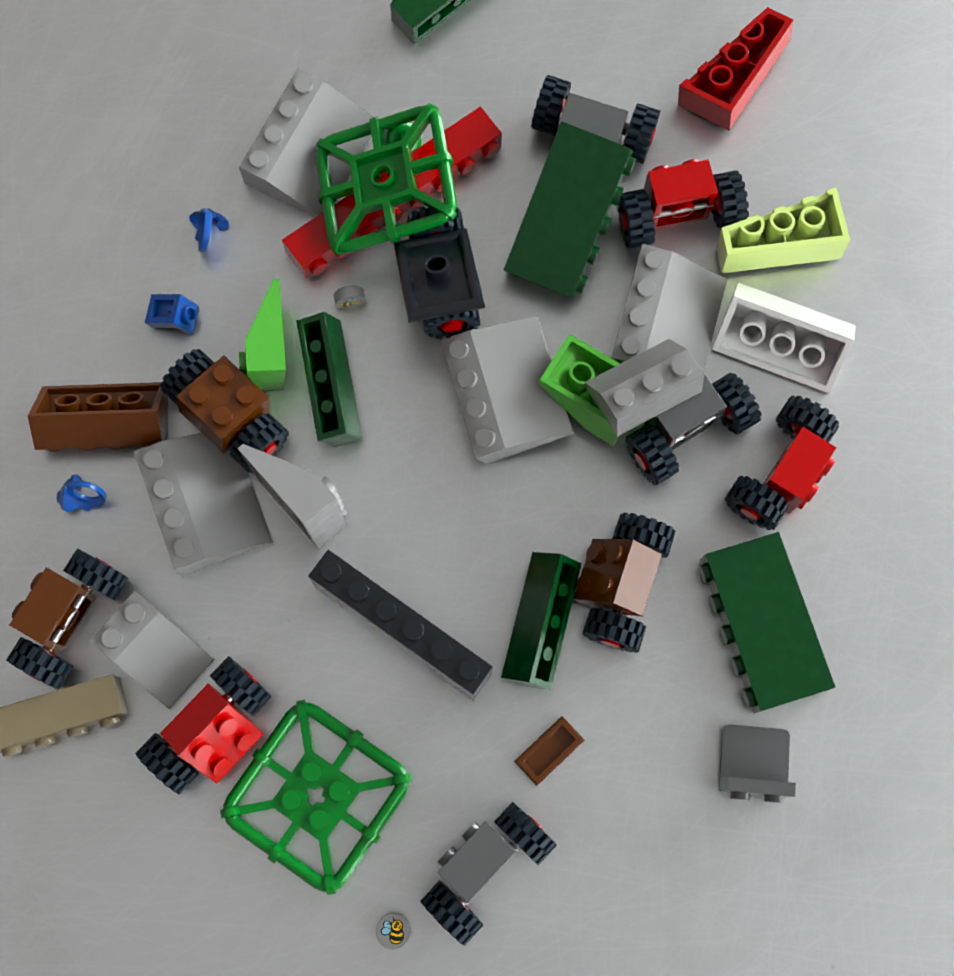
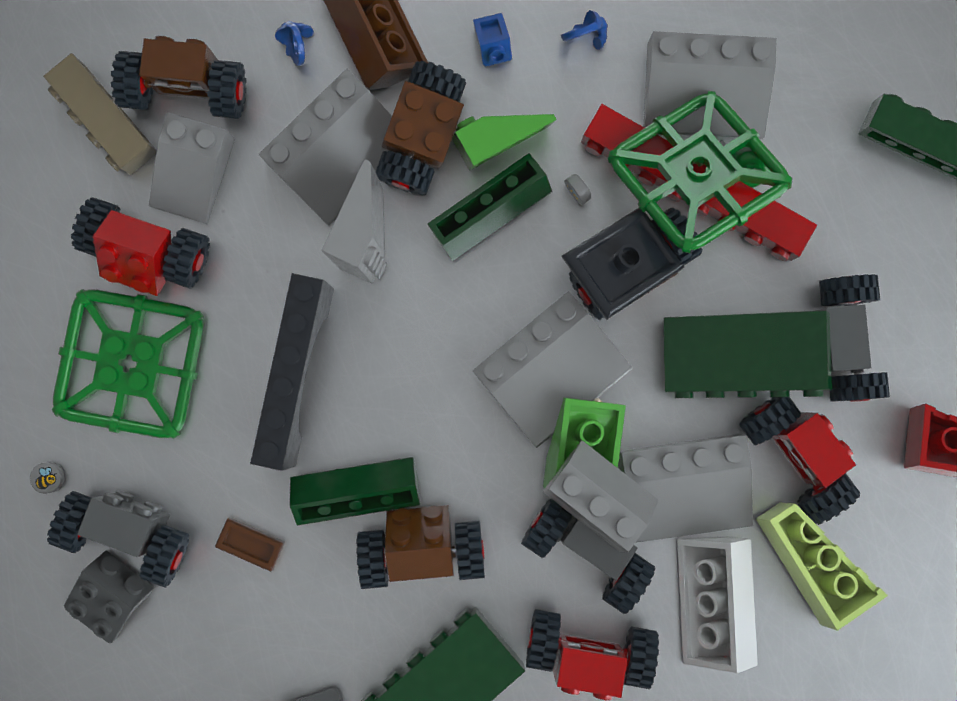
camera: 70 degrees right, 10 degrees up
none -> dark grey bracket [64,550,155,643]

